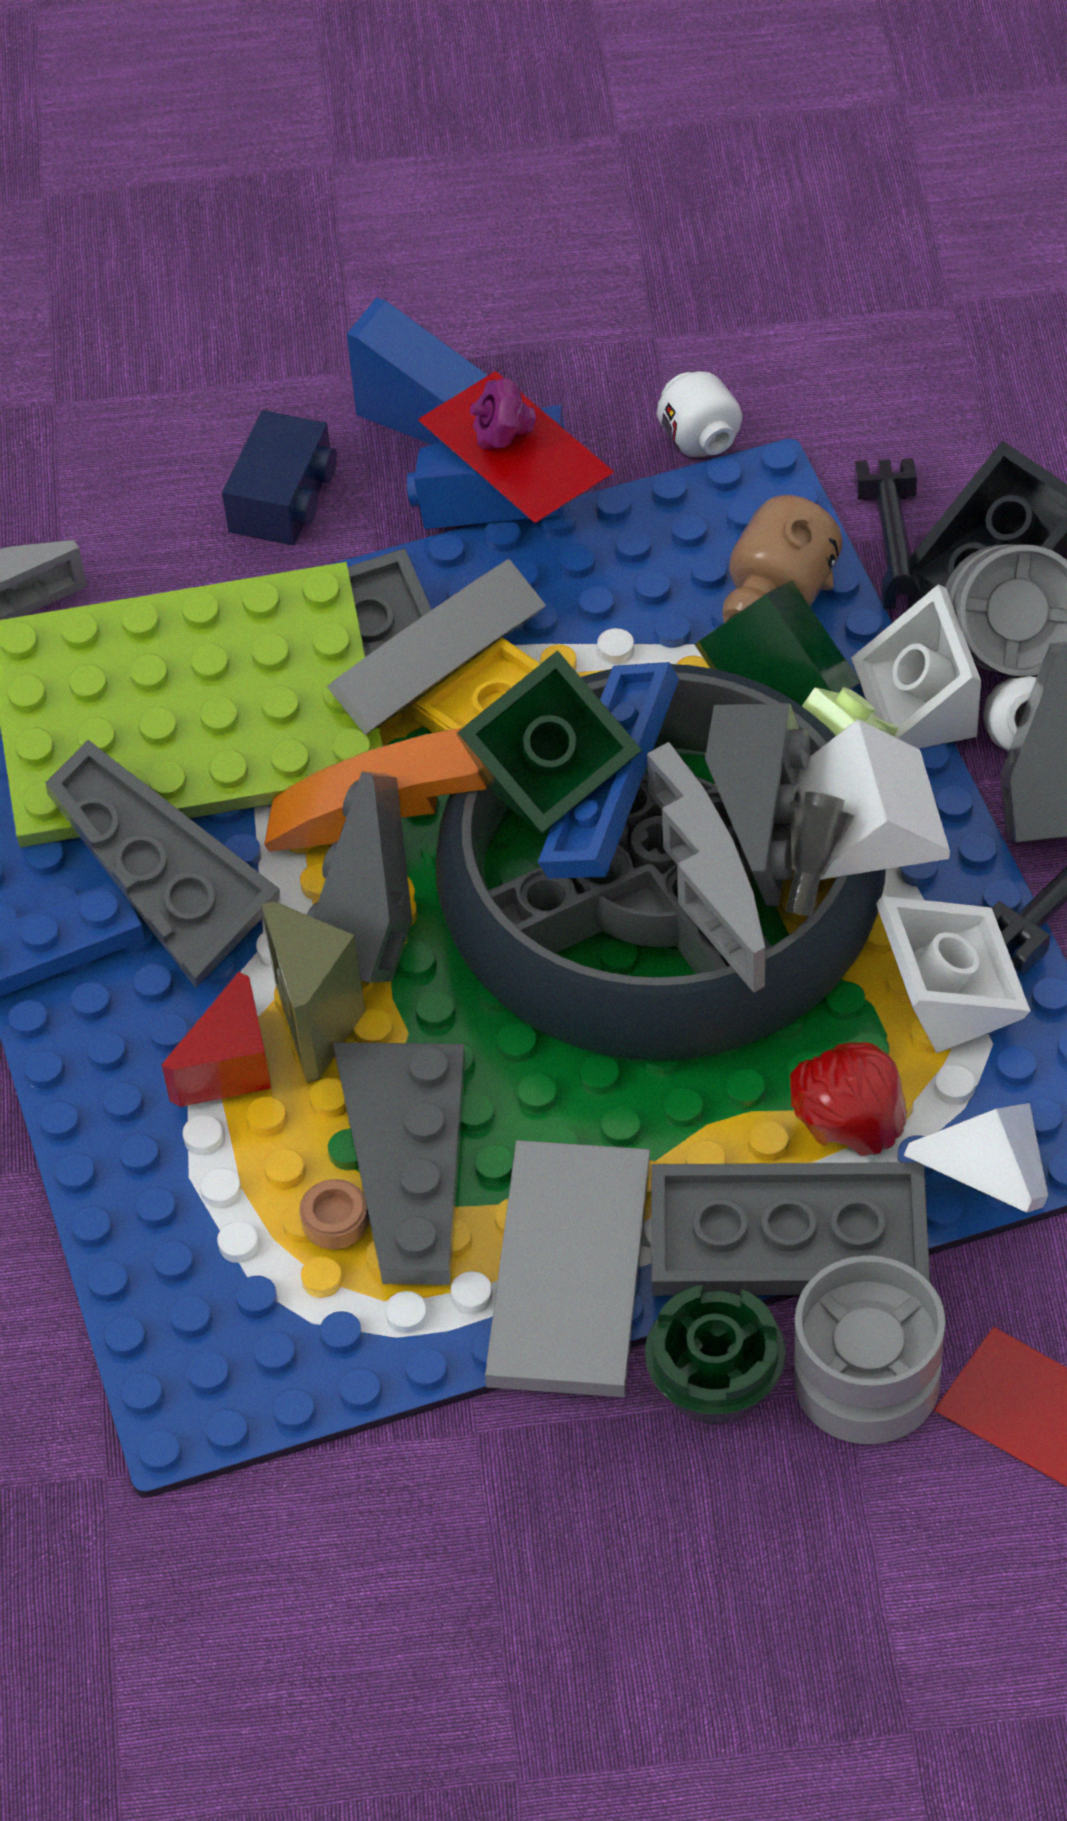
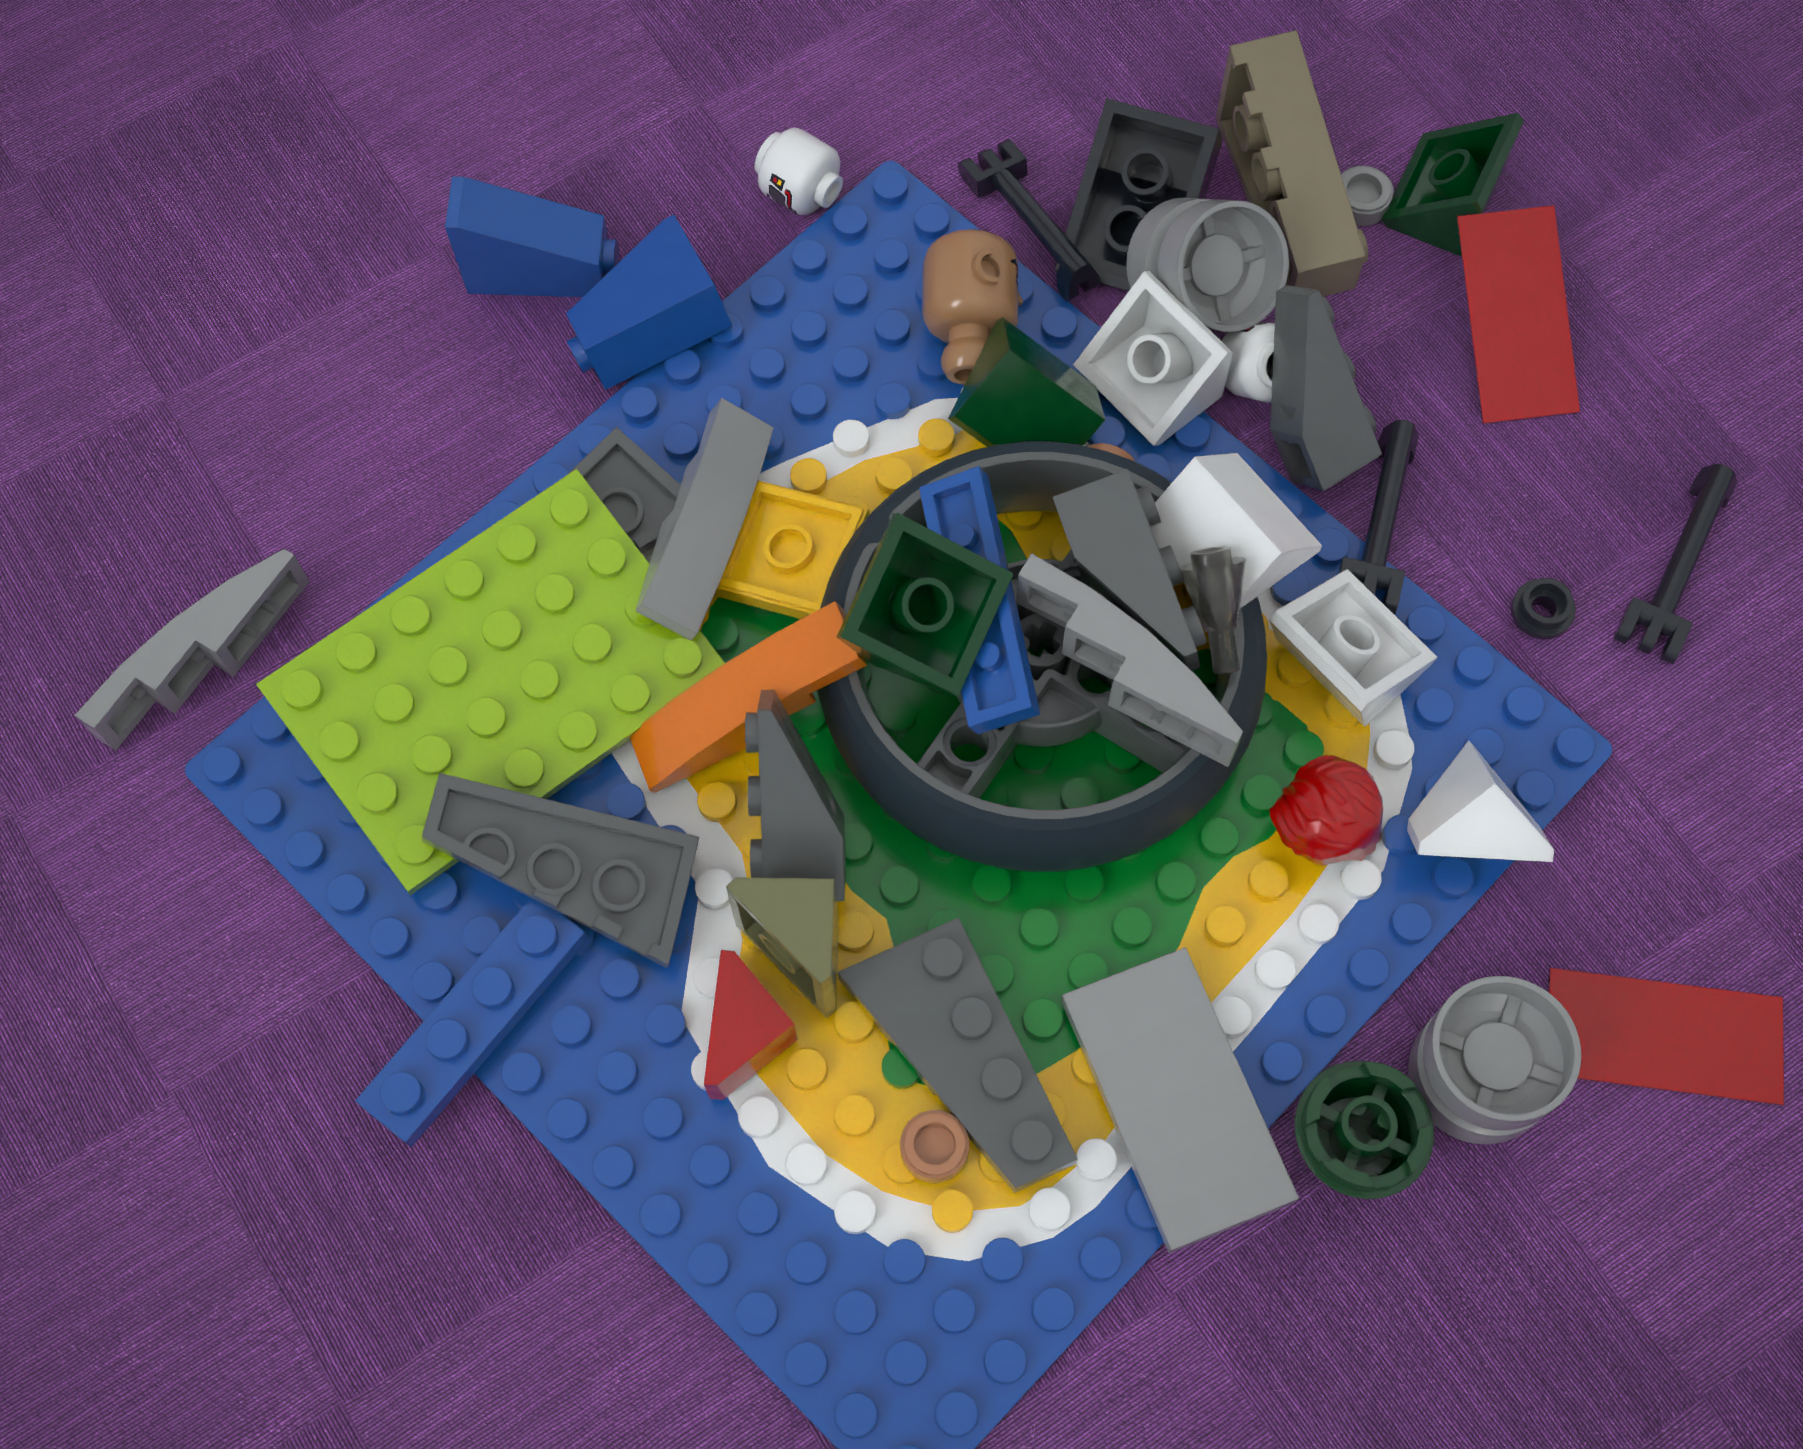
camera: 30 degrees left, 15 degrees up
dark blue brick [222,410,337,546] -> none
red sticker [417,371,615,523] -> none
magenta piece [470,378,536,450] -> none
dark grey plate [651,1162,930,1296] -> none
yellowish green plate [802,687,899,736] -> none

